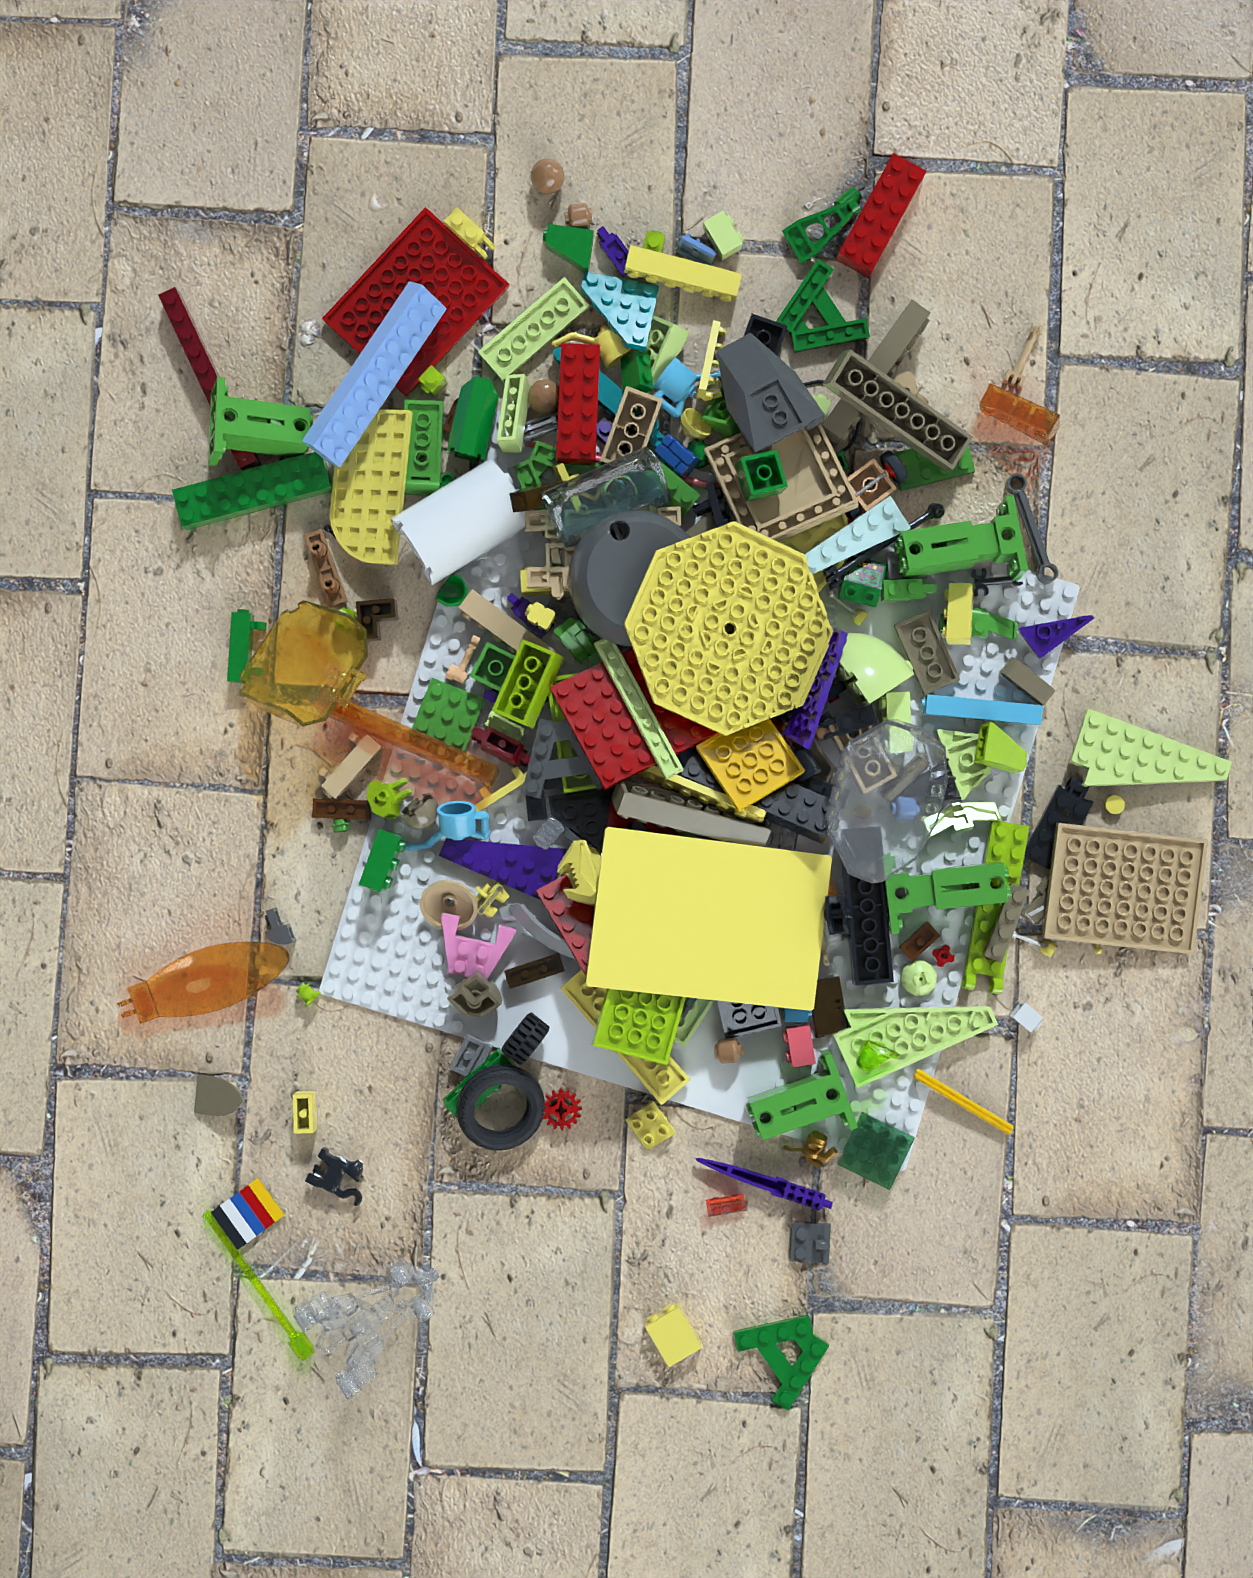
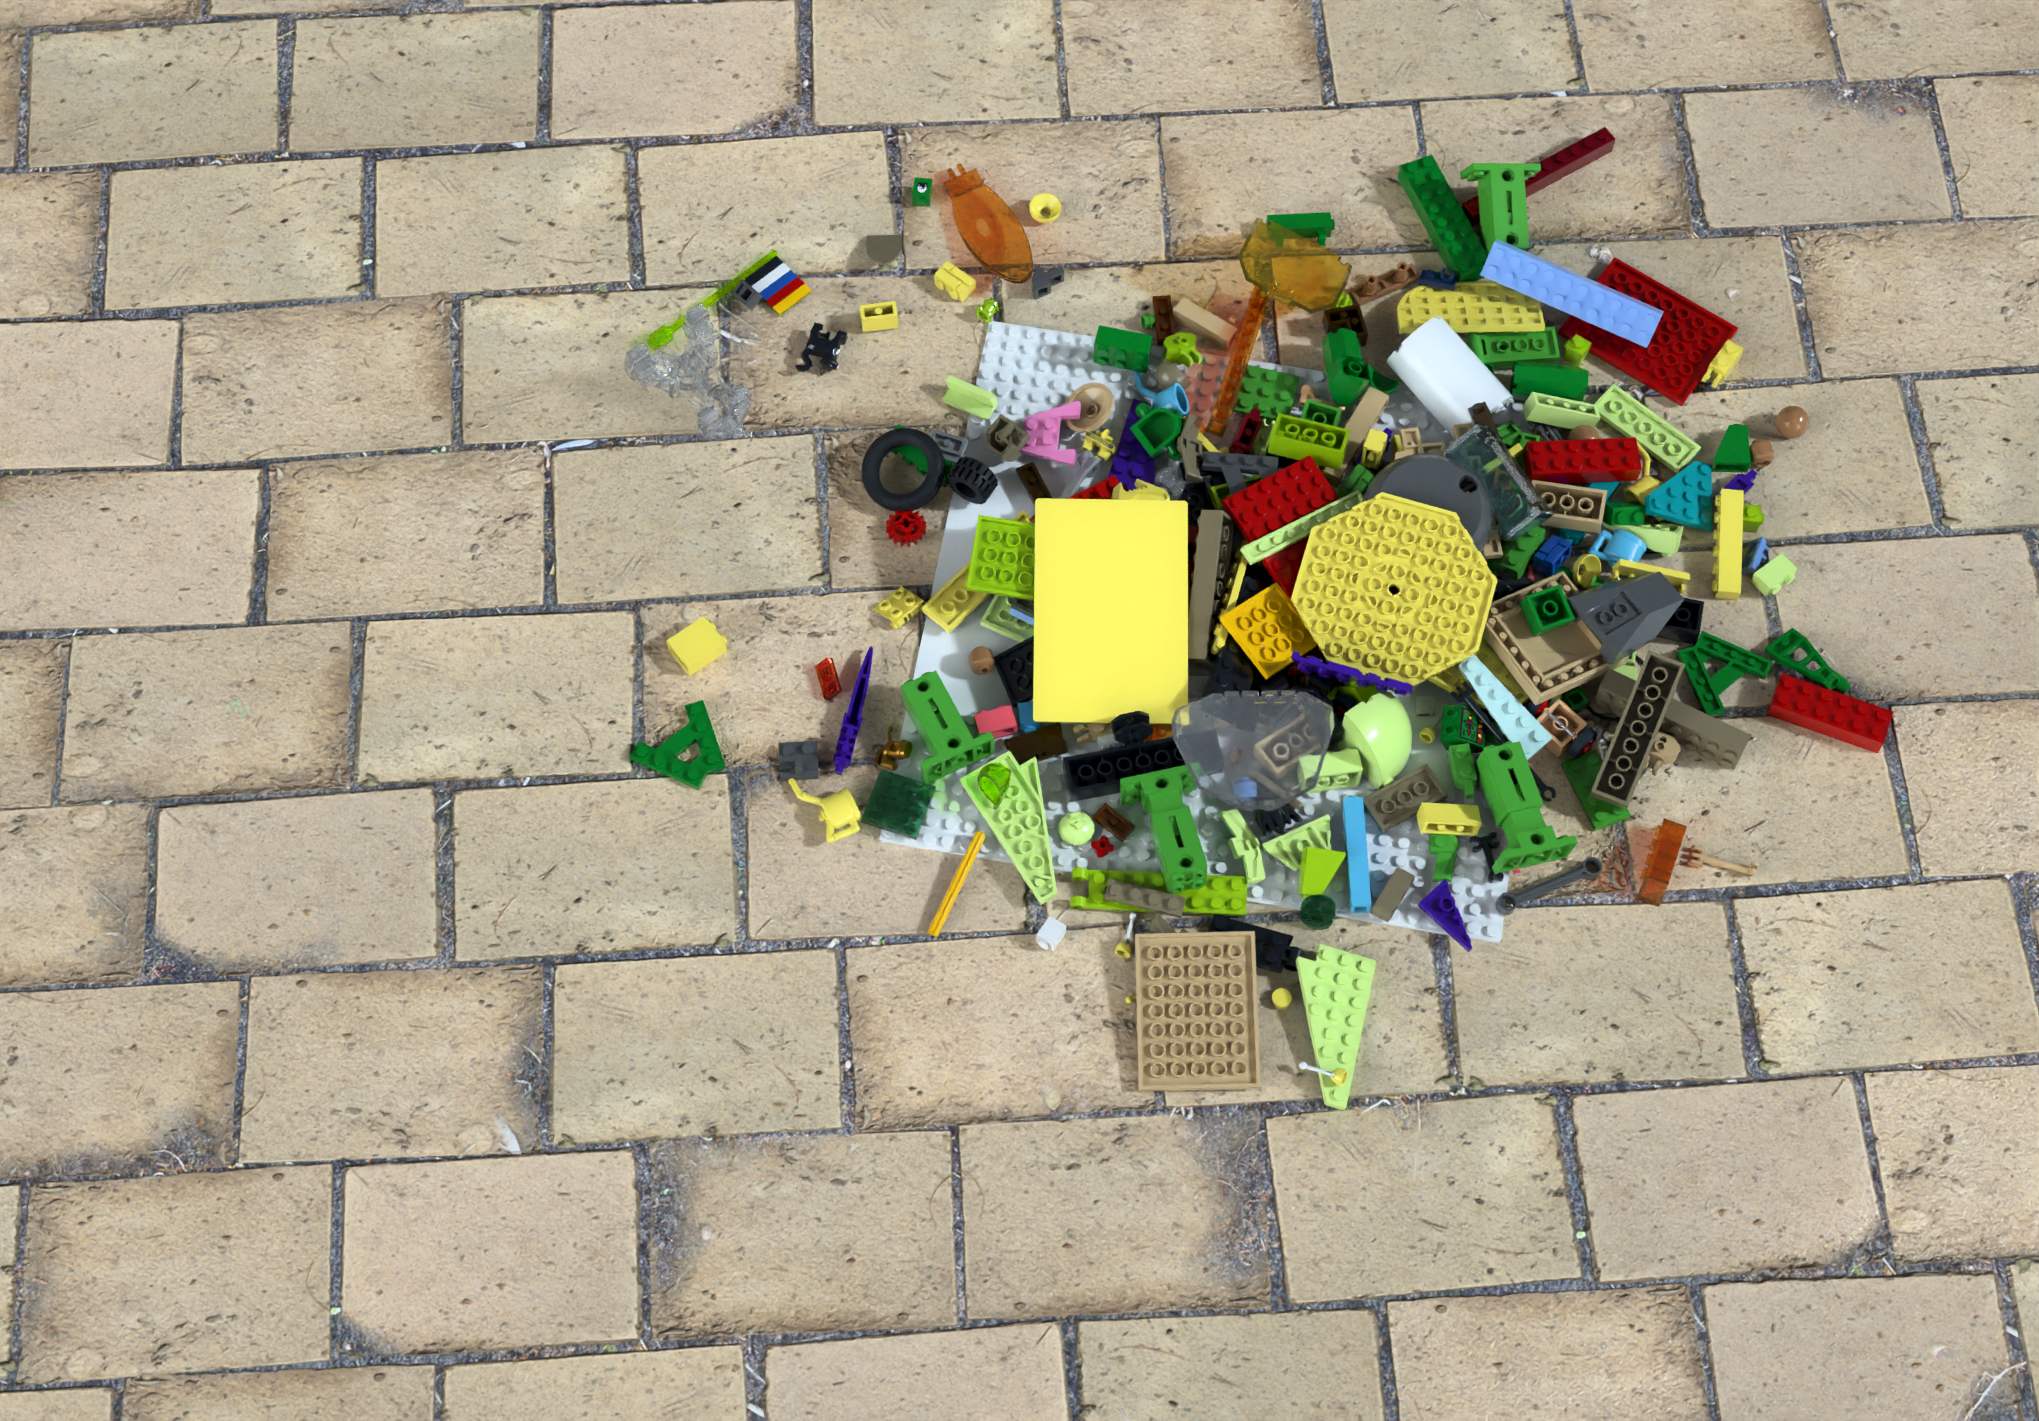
camera: 80 degrees right, 25 degrees down
none -> dark grey brick [731,279,763,310]
none -> light yellow piece [788,778,862,843]
none -> green brick [912,177,933,207]
none -> light yellow brick [934,261,976,302]
none -> yellowish green panel [942,375,998,420]
none -> light yellow piece [1029,193,1061,223]
none -> green piece [1130,403,1183,461]
none -> dark tan plate [1177,412,1204,484]
none -> hinge [1299,1062,1348,1086]
none -> clear green piece [1300,894,1336,930]
none -> green brick [1321,328,1373,407]
none -> dark blue plate [1418,268,1458,291]

